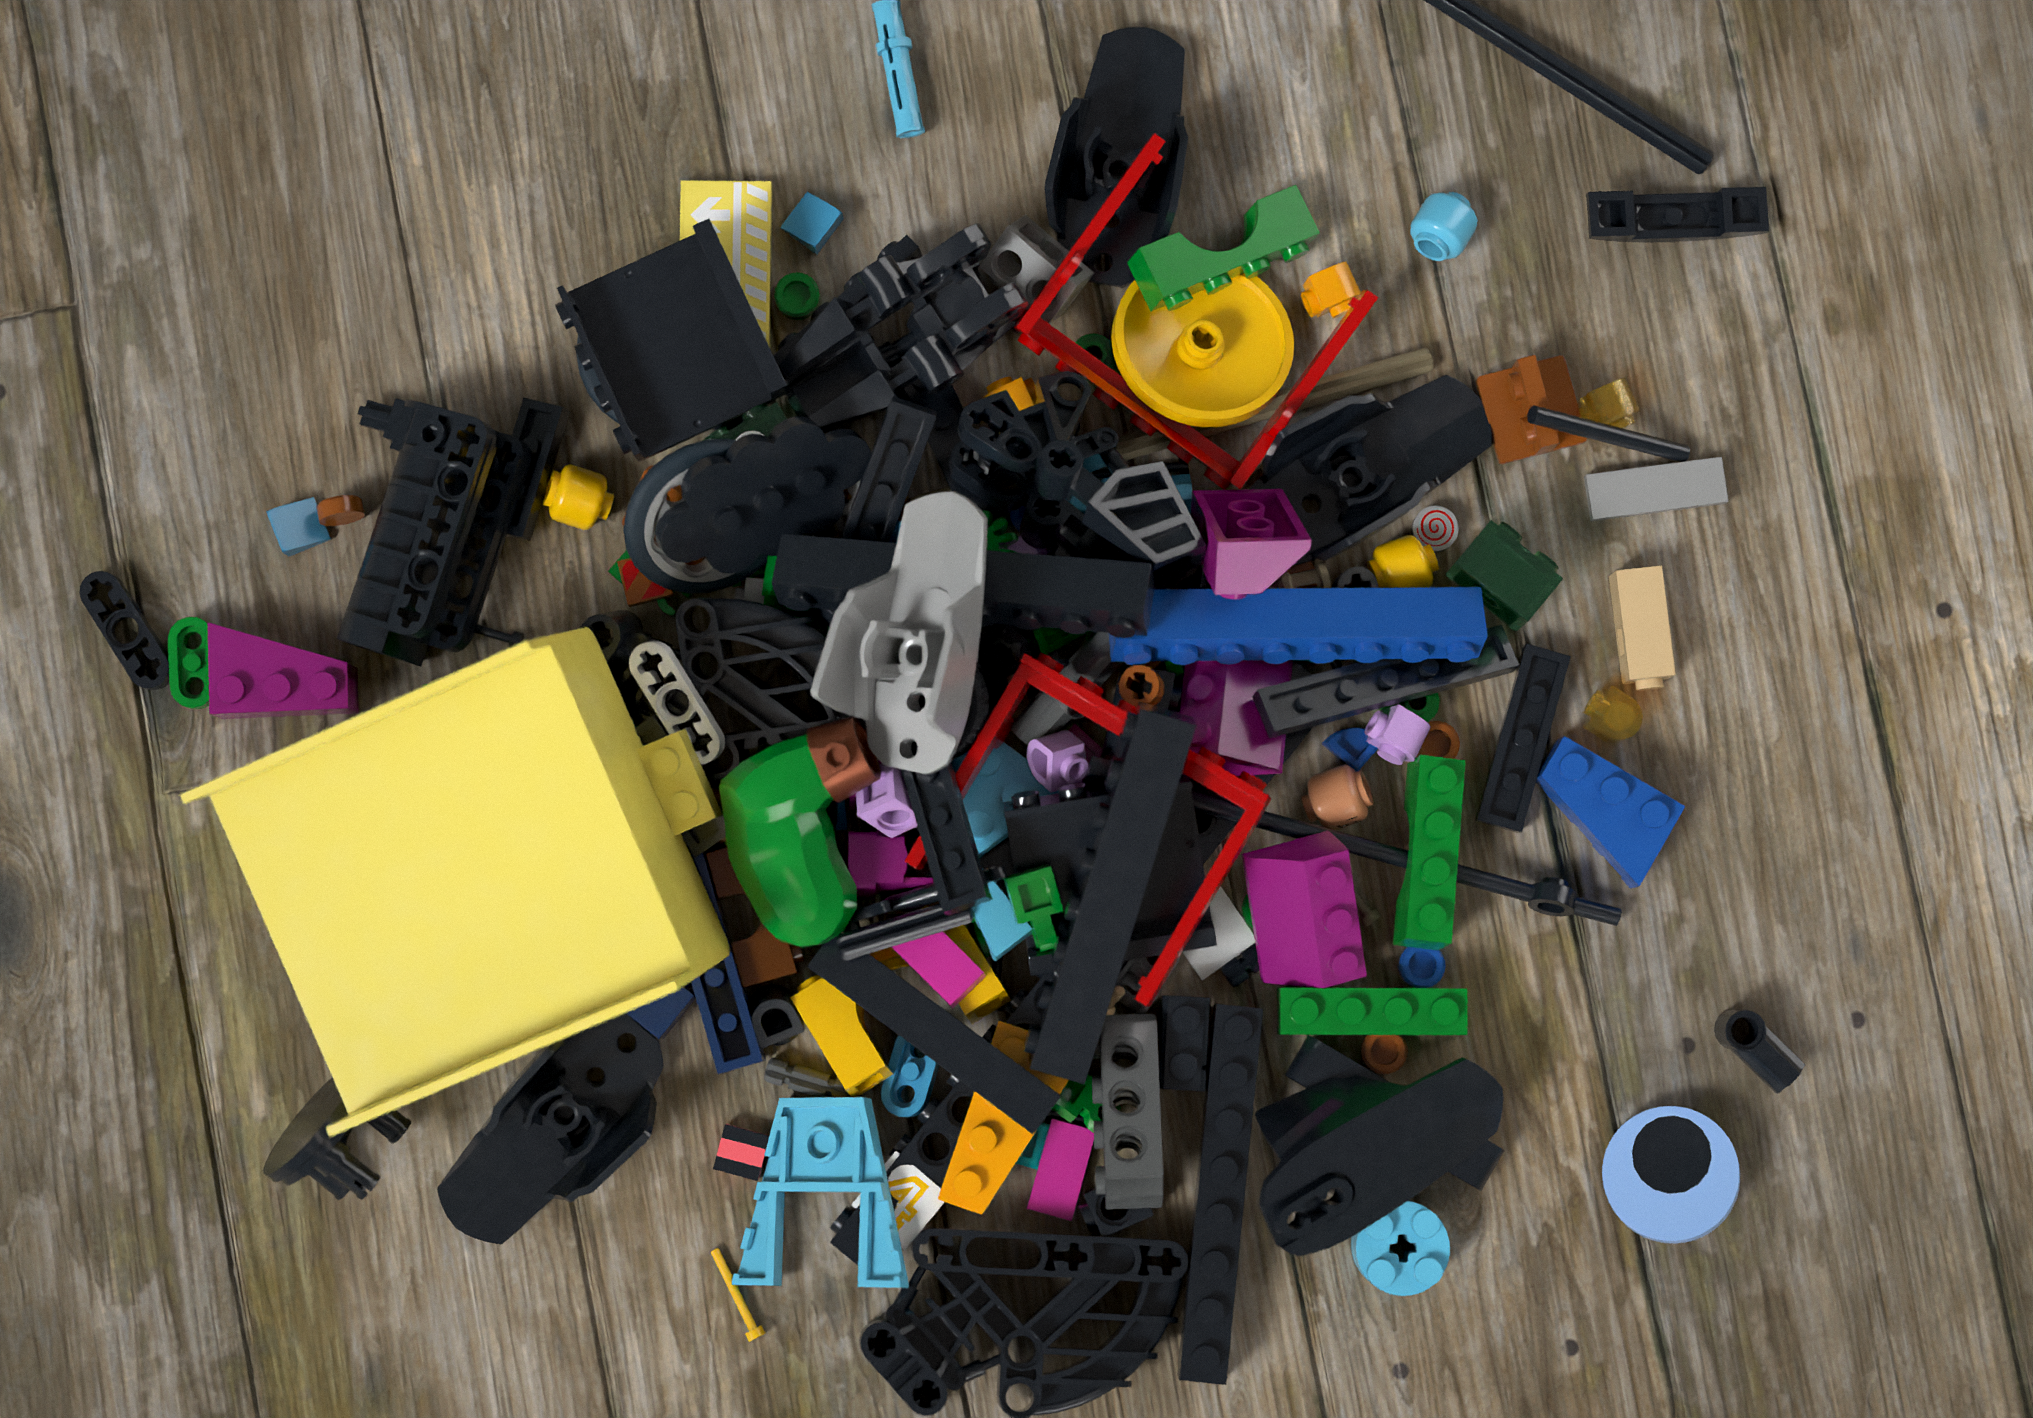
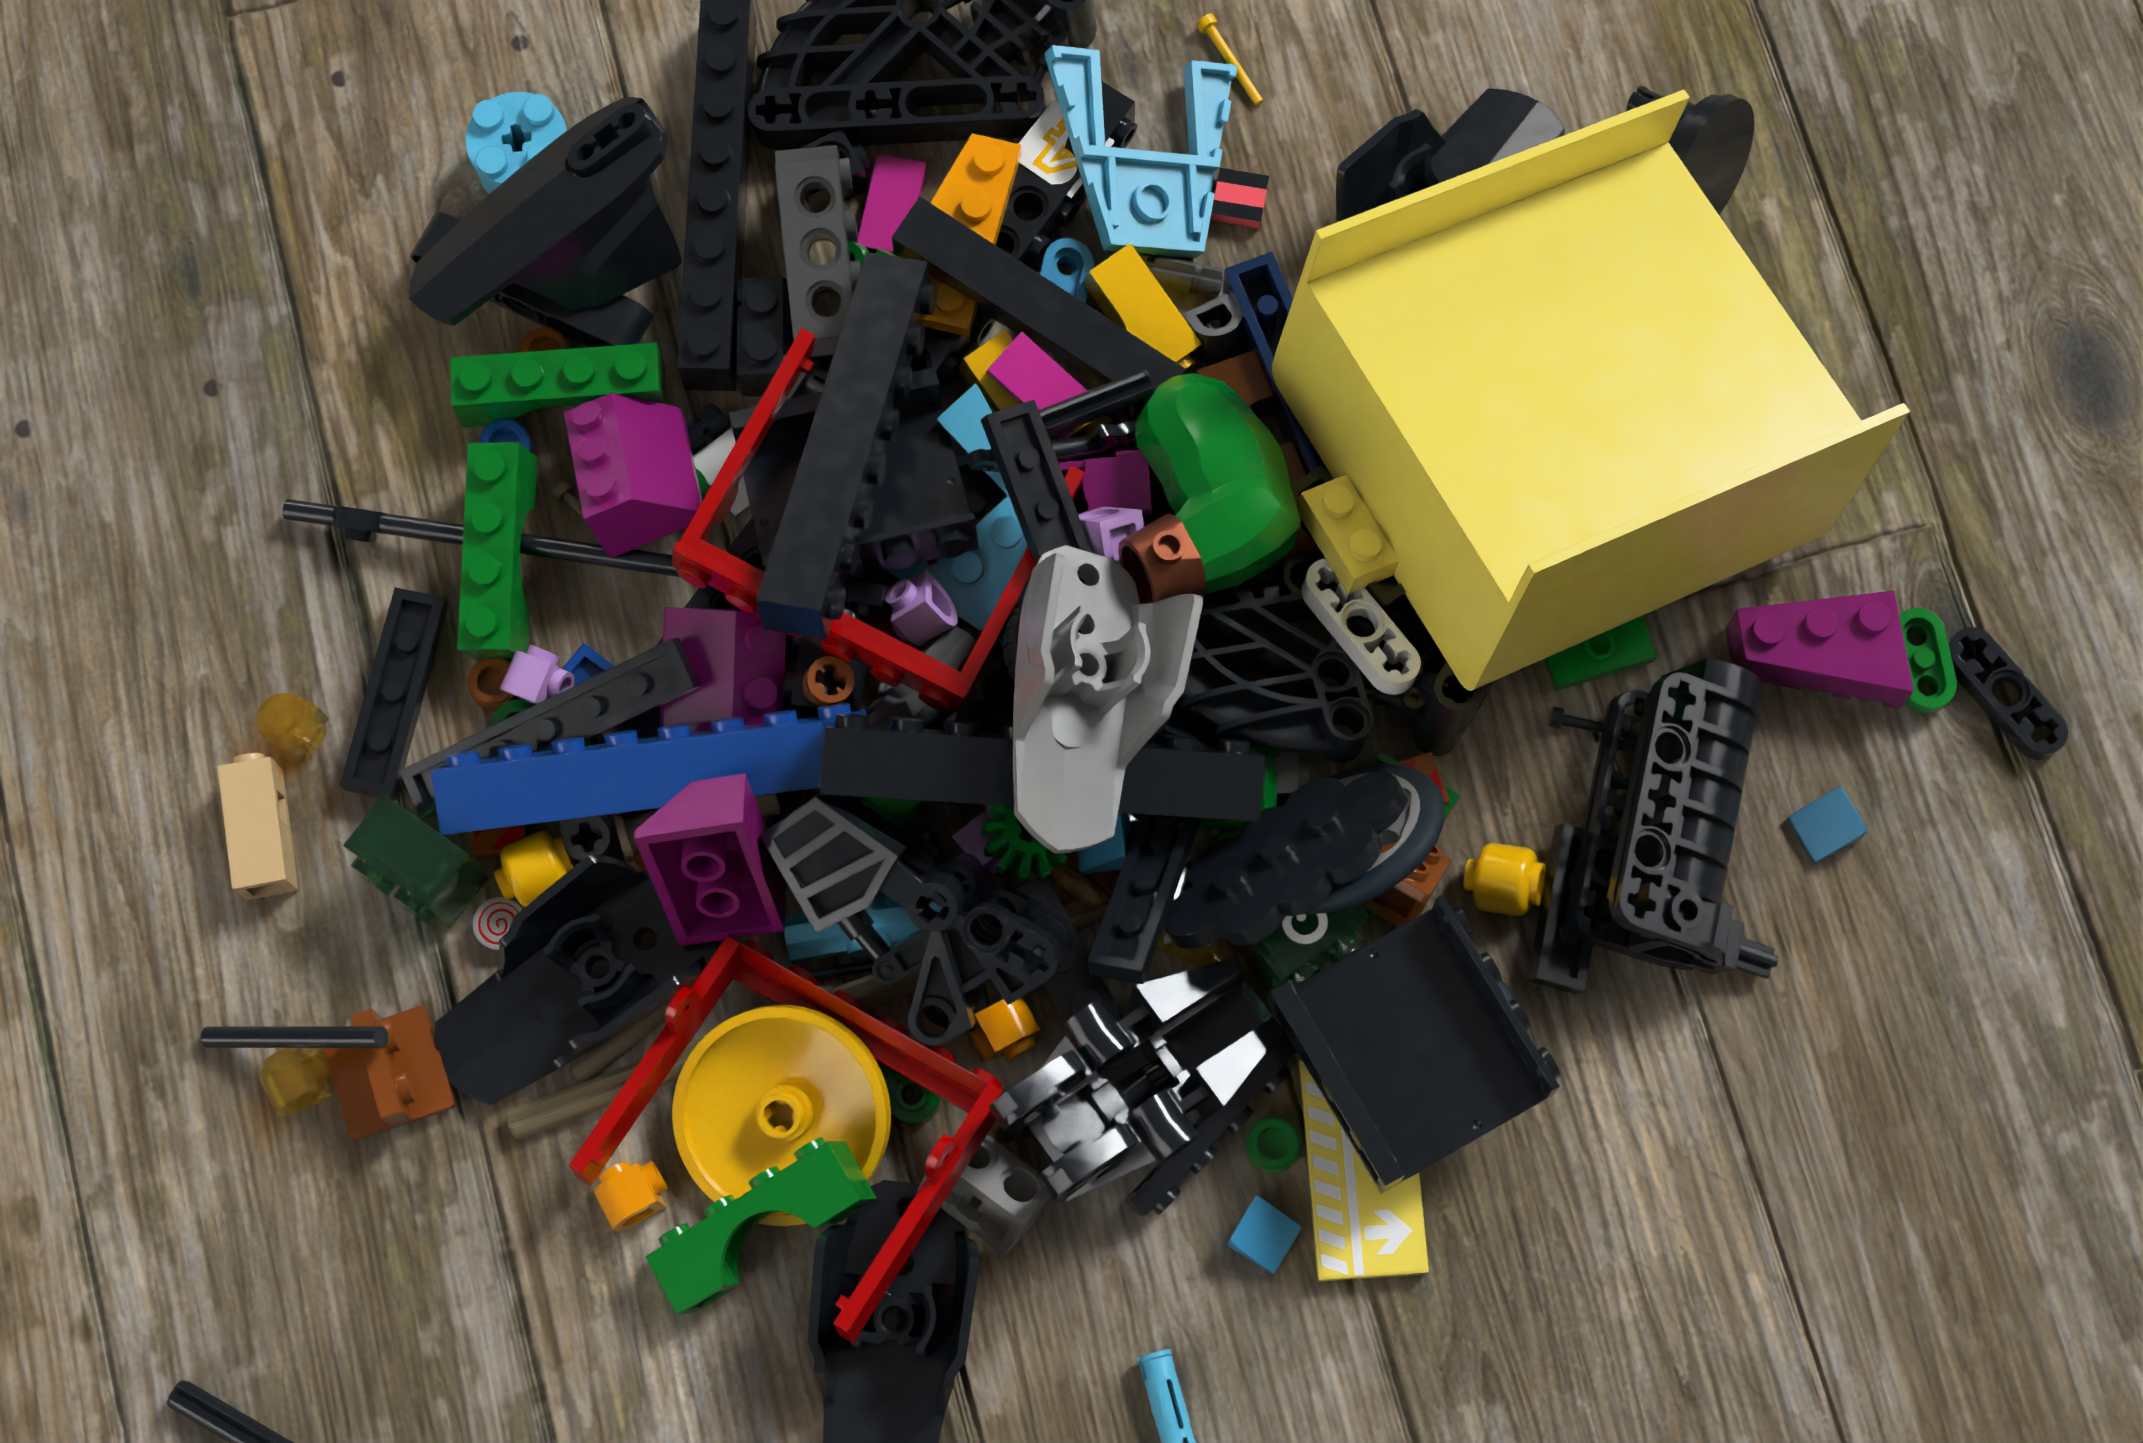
camera: 175 degrees right, 10 degrees down
dark orange tile [316,495,365,526] -> none
green plate [1003,864,1063,952] -> none
nougat head [1302,764,1374,830] -> none
medium azure head [1410,192,1478,261] -> none
blue wedge [1536,736,1685,889] -> none
light grey tile [1584,457,1729,522] -> none
black slope [1586,187,1769,242] -> none
light blue piece [1602,1106,1740,1243] -> none
black piece [1714,1009,1805,1094] -> none

